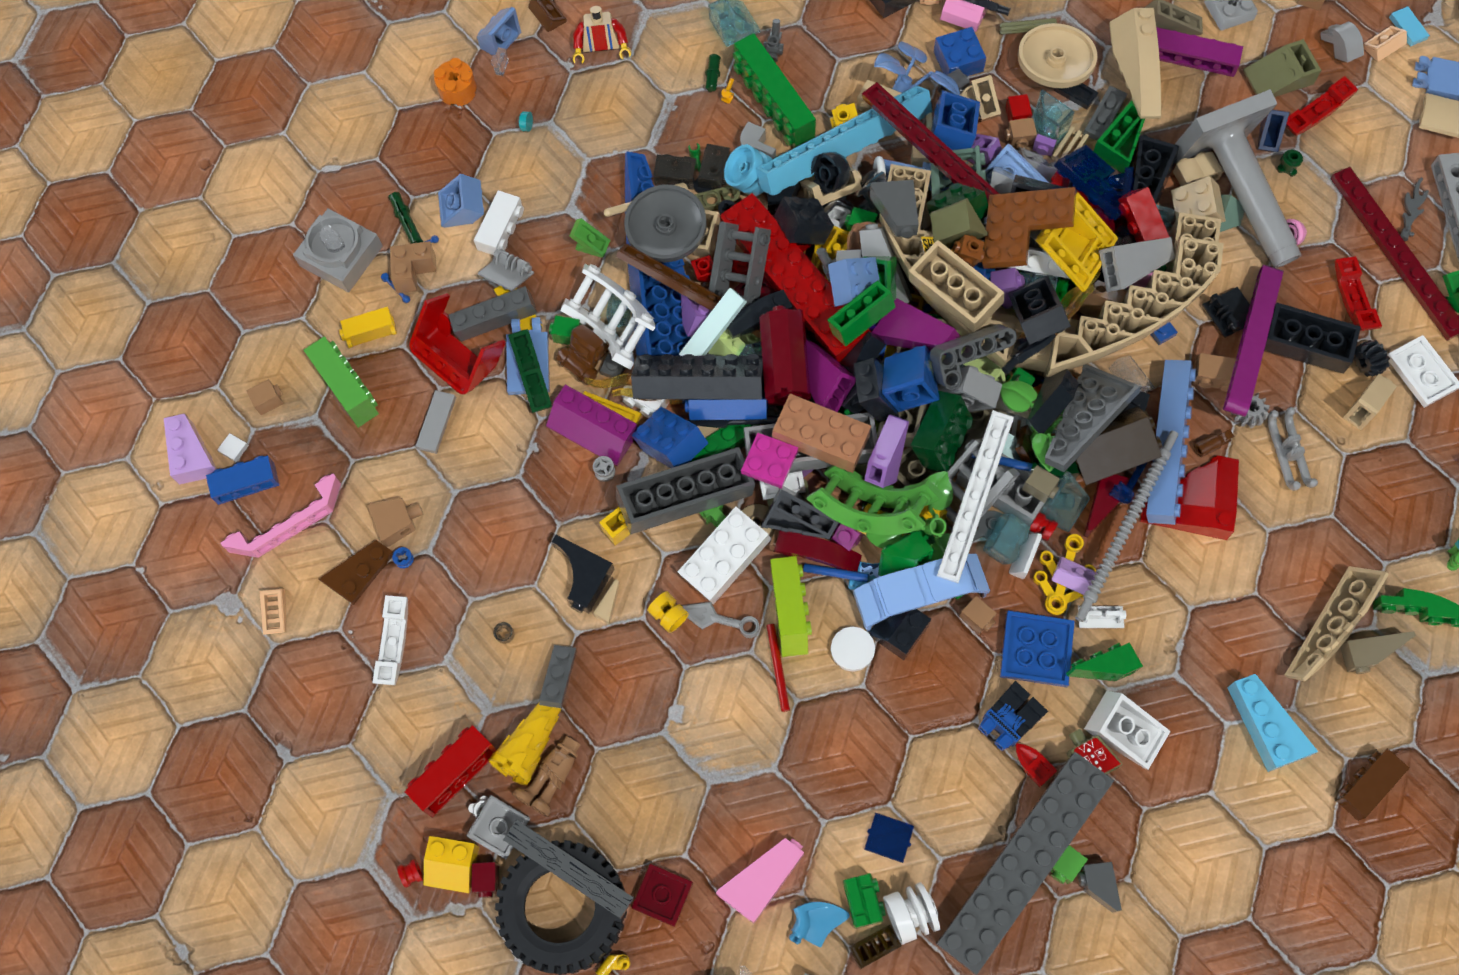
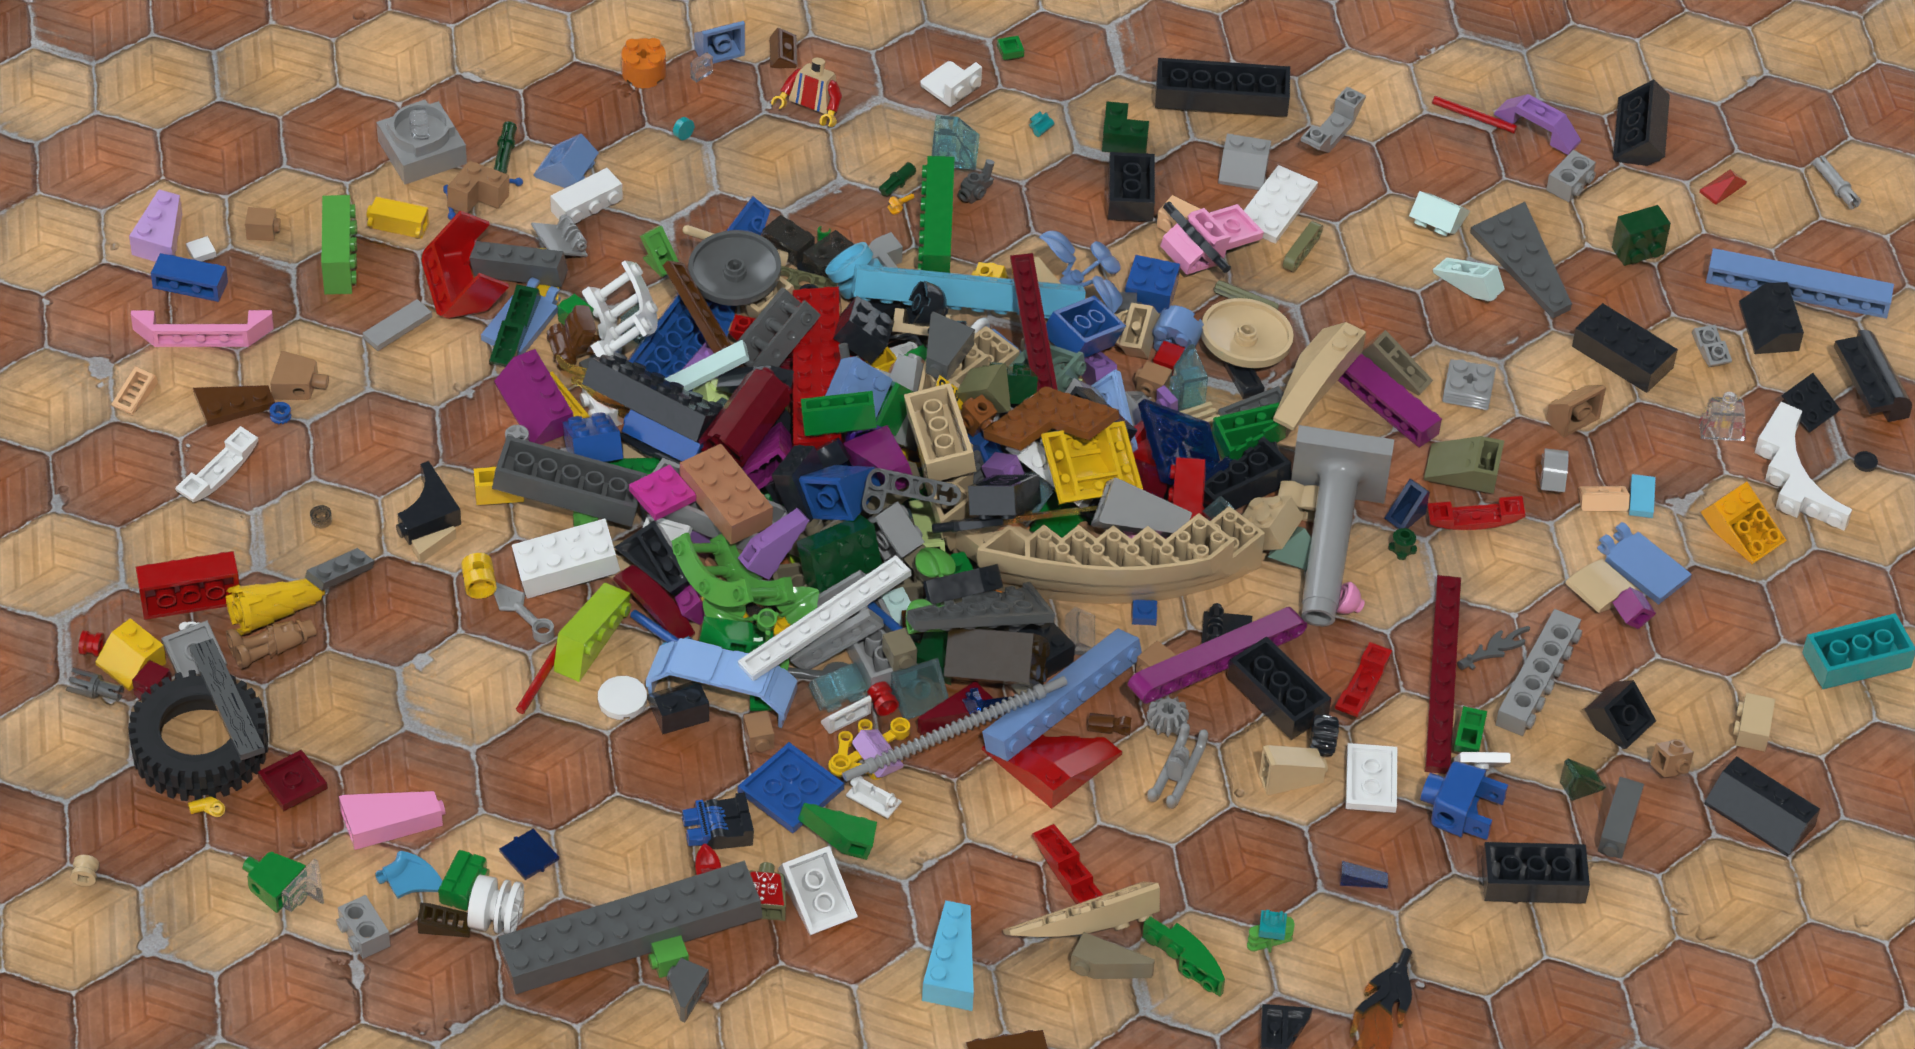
camera: 25 degrees right, 20 degrees down
none -> dark grey arm [66,667,124,701]
none -> red slope [1032,824,1103,904]
none -> medium blue brick [1152,305,1204,360]

